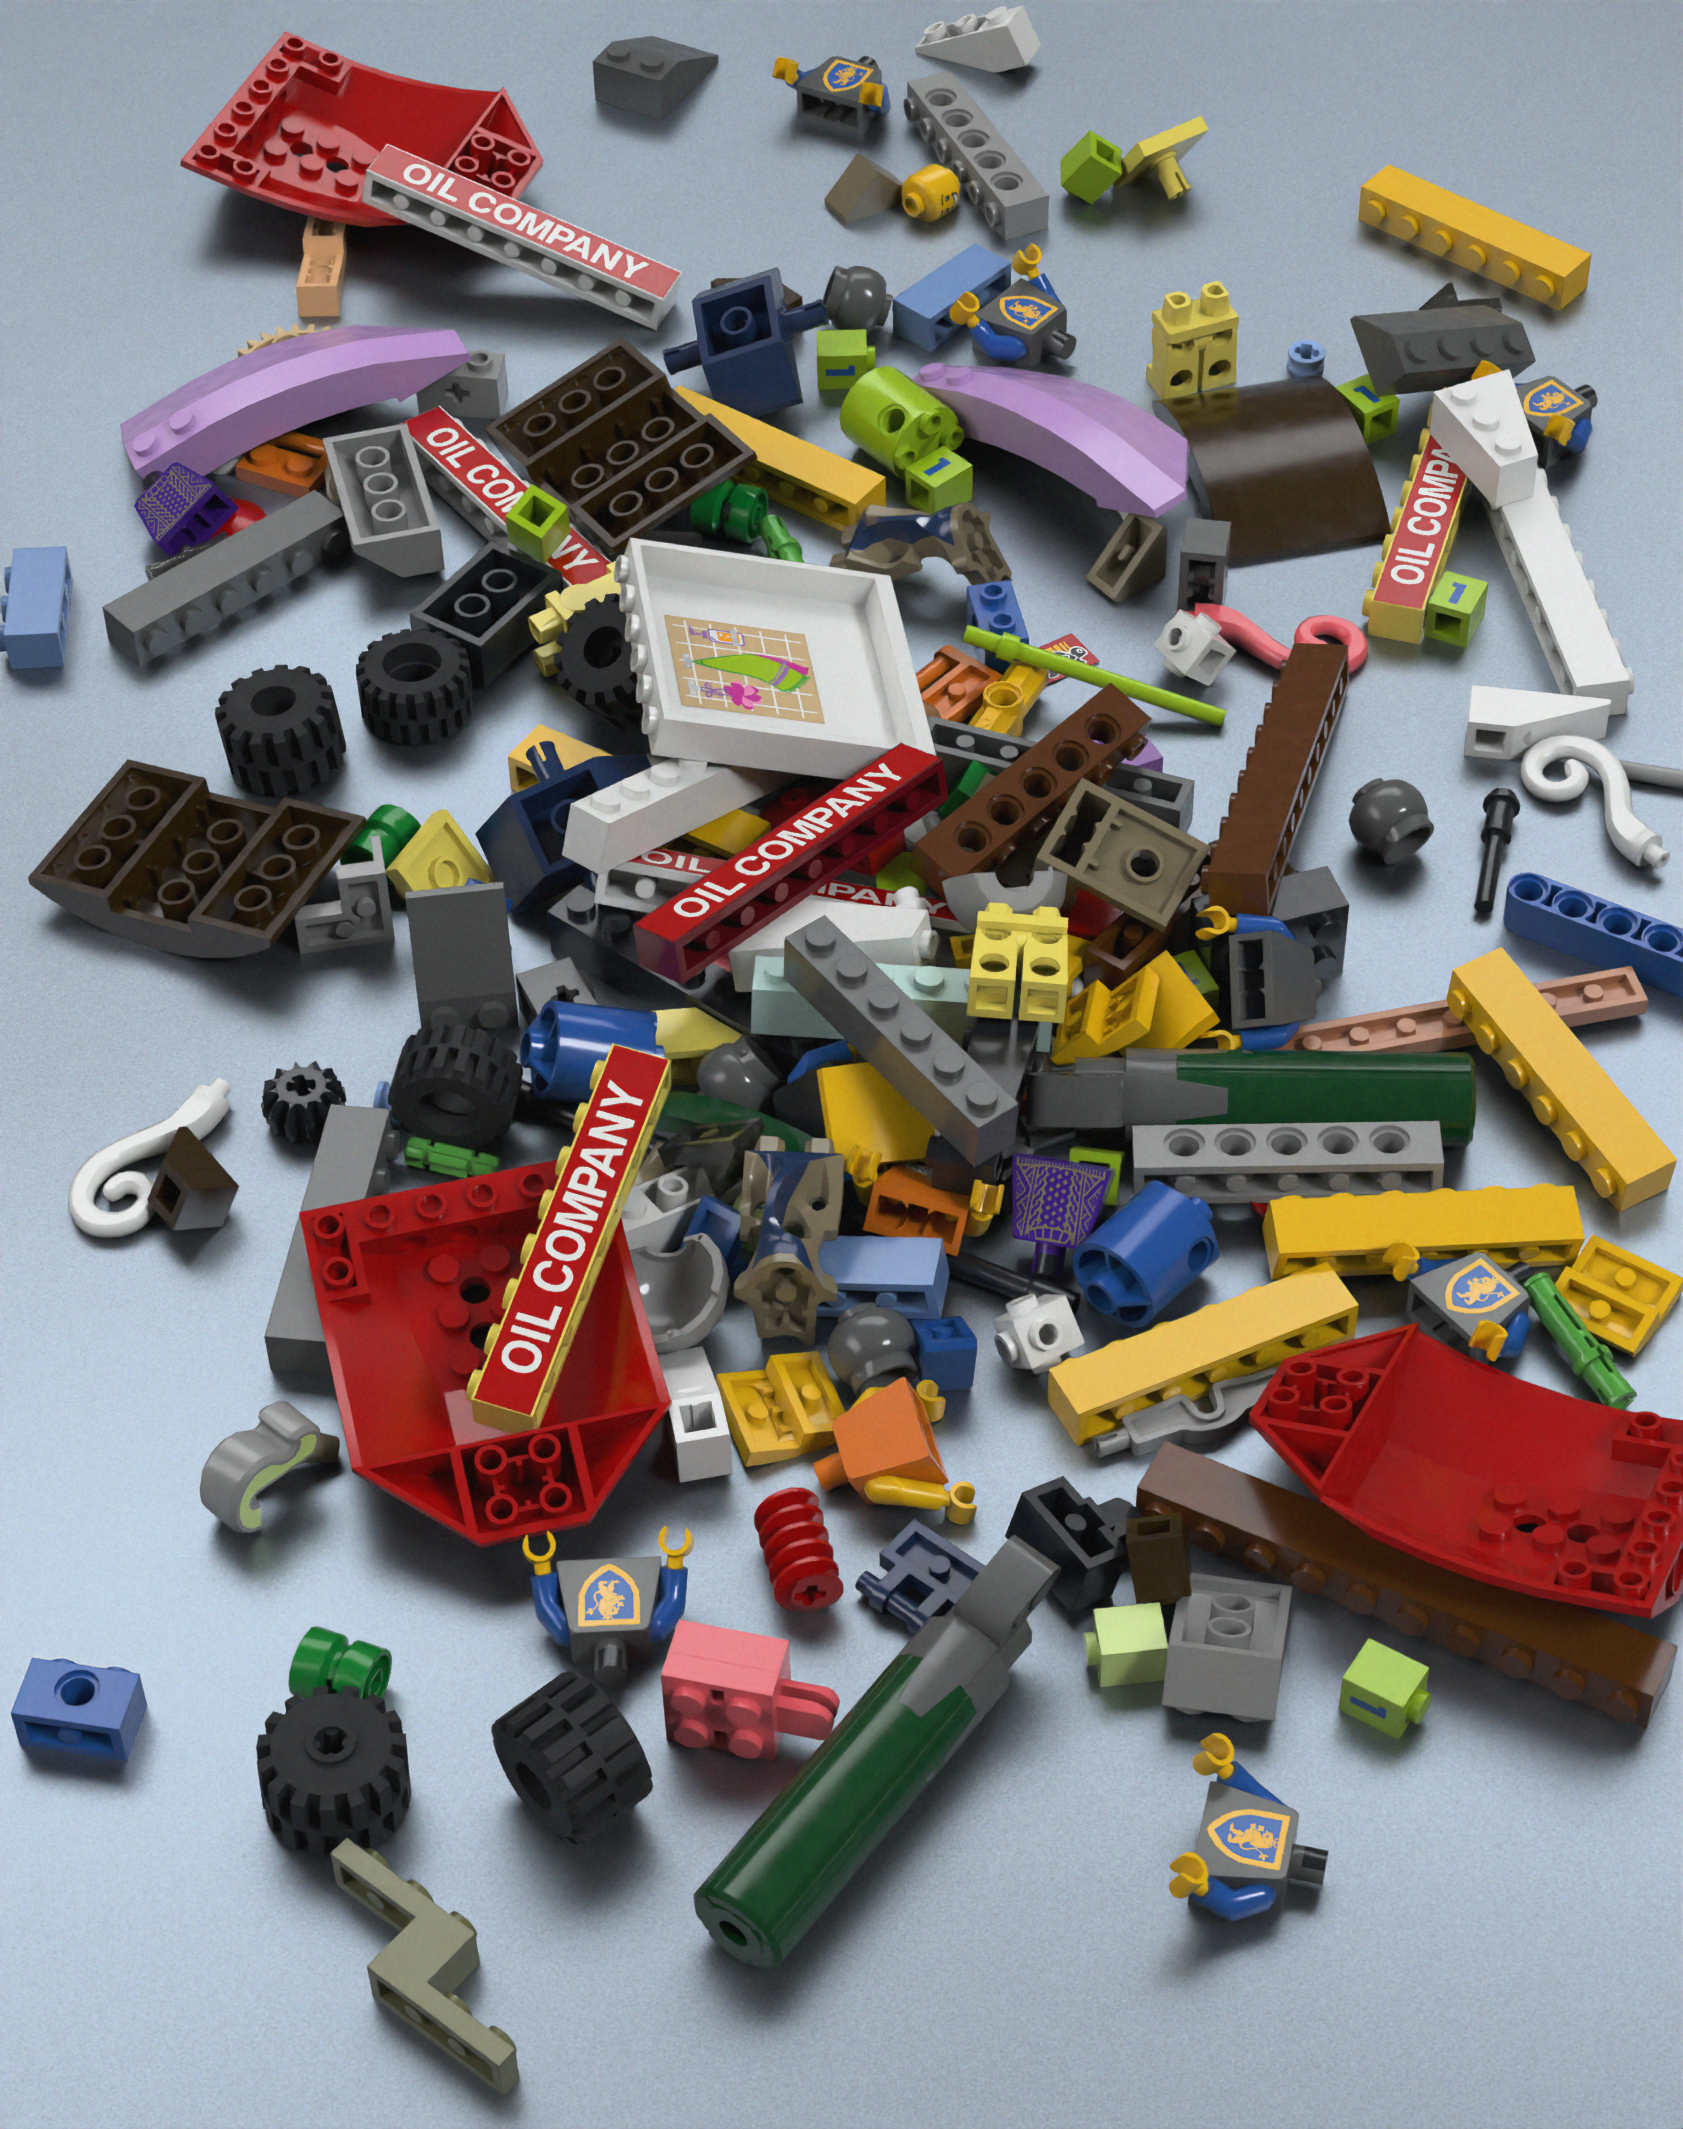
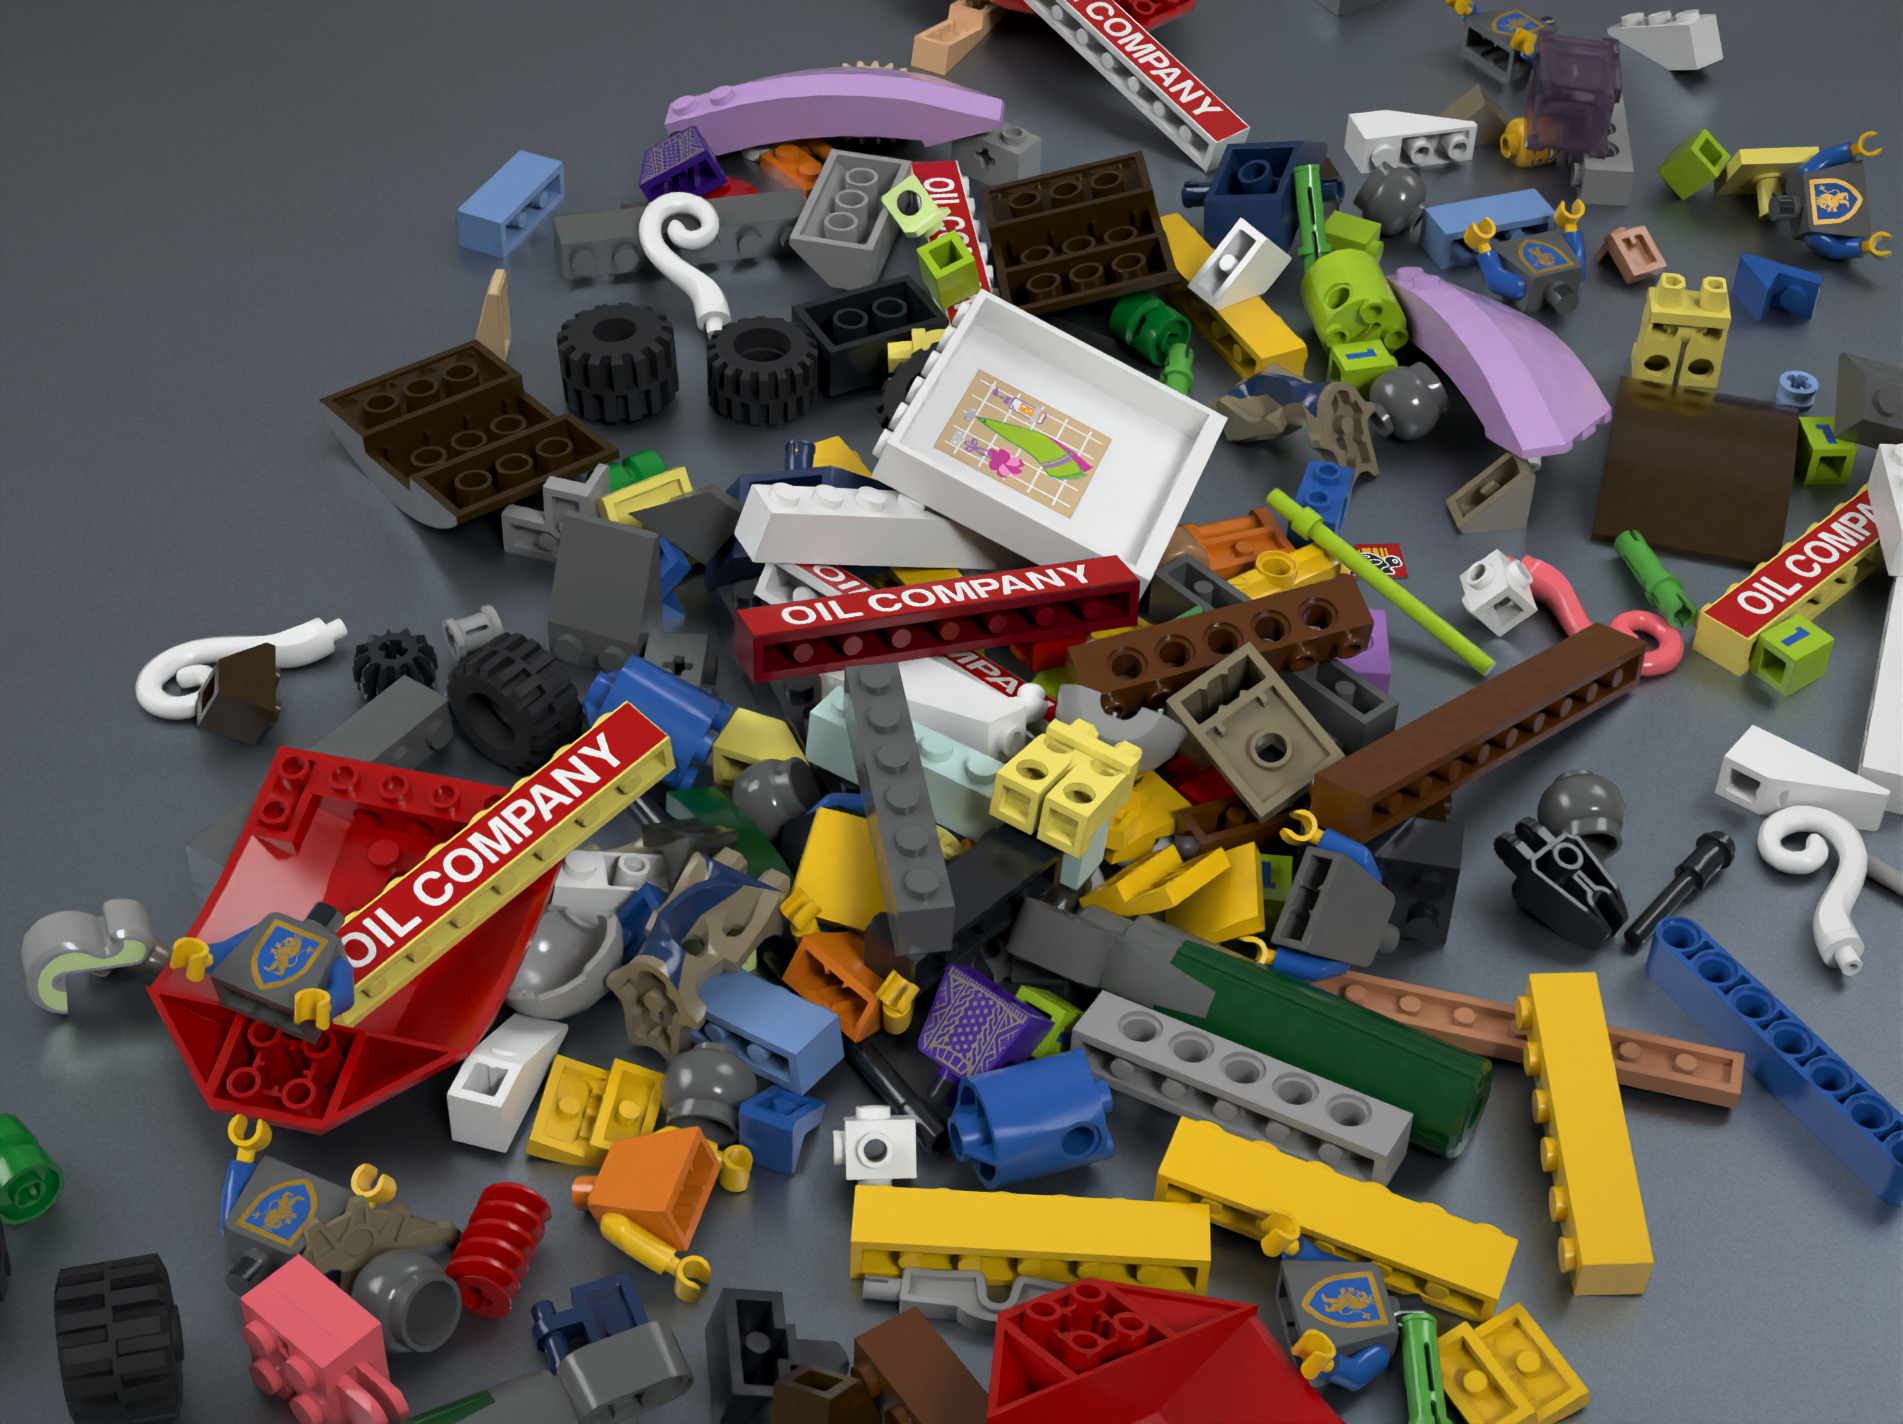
camera: 25 degrees right, 5 degrees down
bright green axle [404,1136,501,1179] -> none
dark grey brick [1177,518,1231,611] -> none
none -> torso [170,902,355,1045]
none -> dark tan piece [302,1195,462,1296]
none -> dark grey piece [351,1249,462,1354]
none -> light grey bush [442,604,504,661]
none -> tan slope [474,269,512,362]
none -> dark grey slope [628,484,744,565]
none -> white plant [639,192,731,340]
none -> yellowish green bracket [881,175,951,240]
none -> white slope [1187,218,1292,311]
none -> bright green pin [1293,164,1332,275]
none -> white slope [1344,110,1478,174]
none -> dark grey piece [1369,362,1450,441]
none -> black hinge [1493,816,1629,950]
none -> clear purple container [1523,29,1623,160]
none -> nougat bracket [1595,225,1667,284]
none -> bright green pin [1614,530,1697,629]
none -> blue slope [1732,252,1824,322]
none -> torso [1768,131,1893,261]

